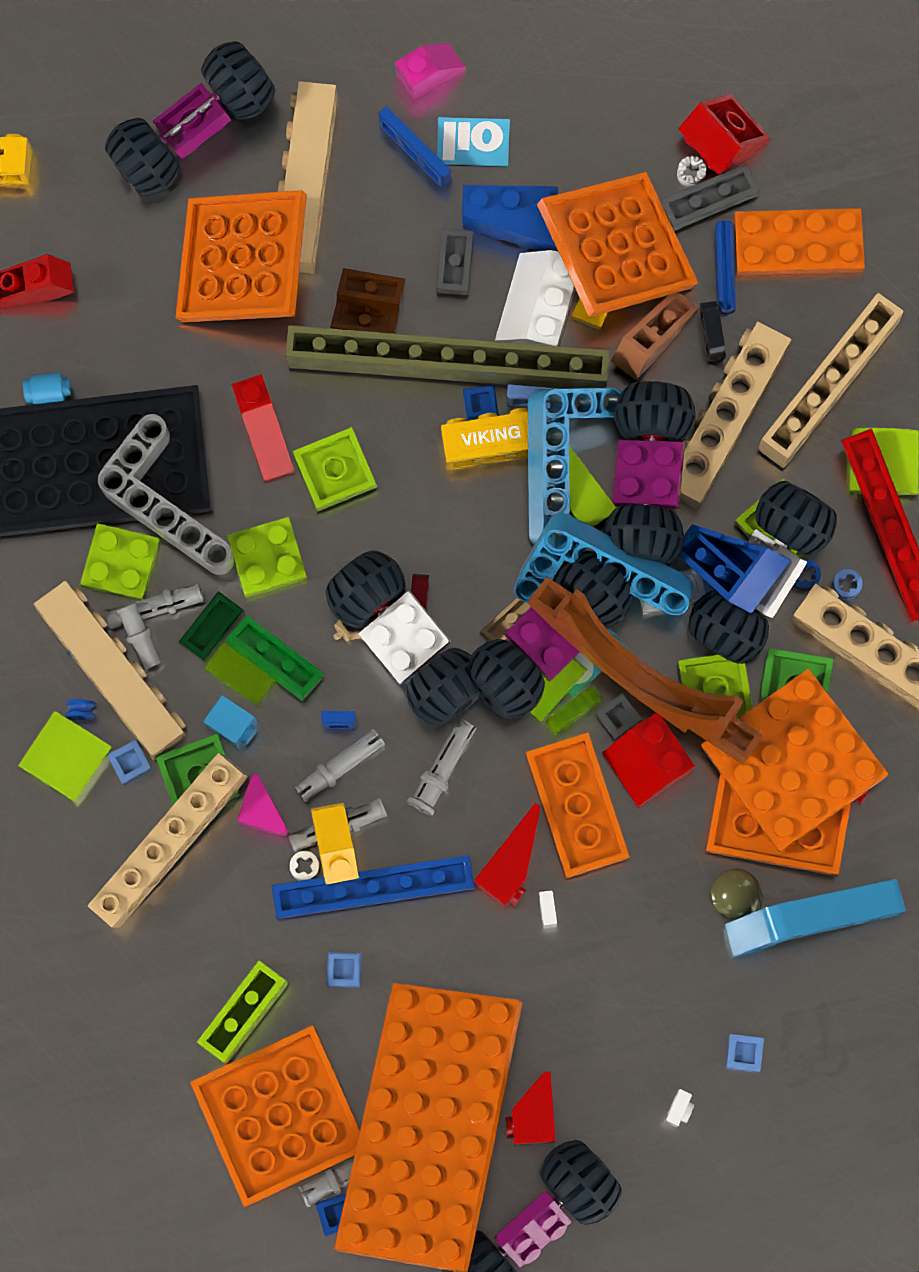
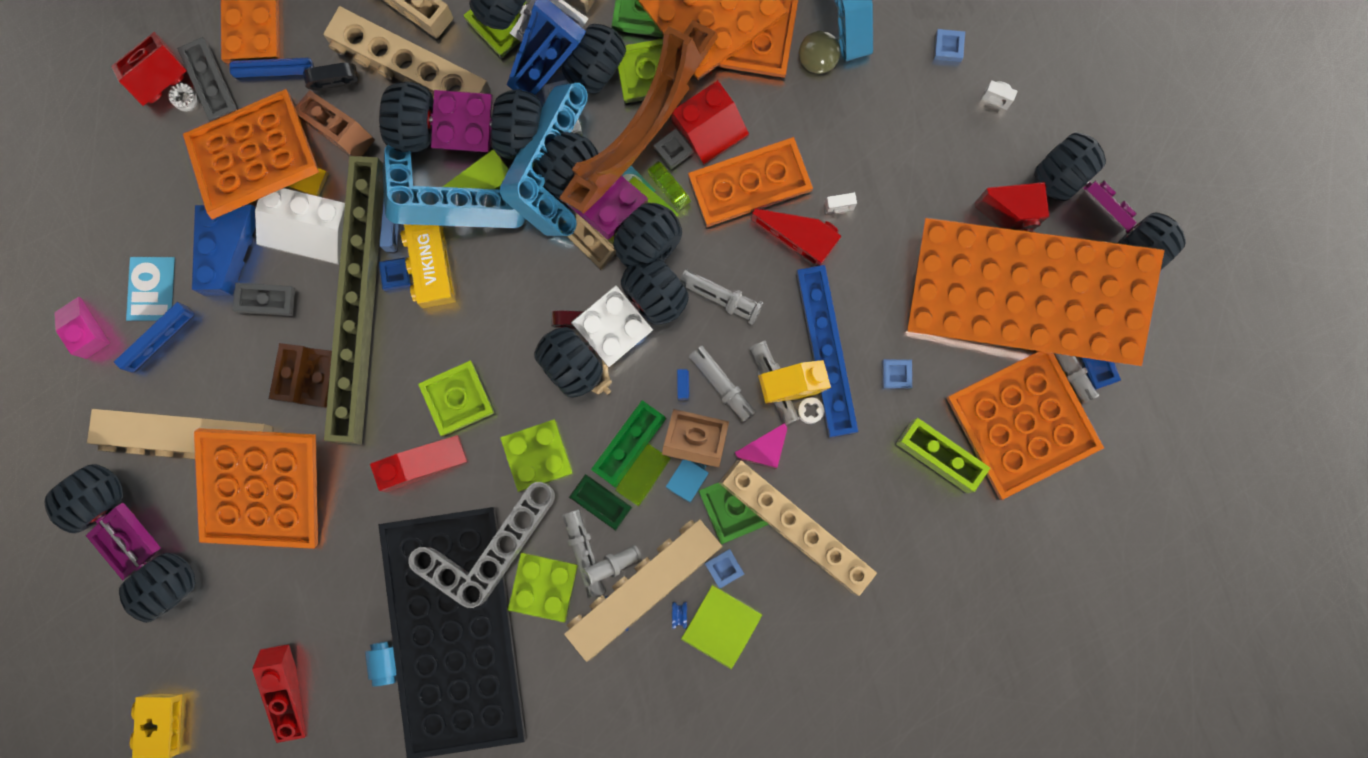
camera: 95 degrees left, 5 degrees up
none -> medium nougat plate [662,409,729,467]

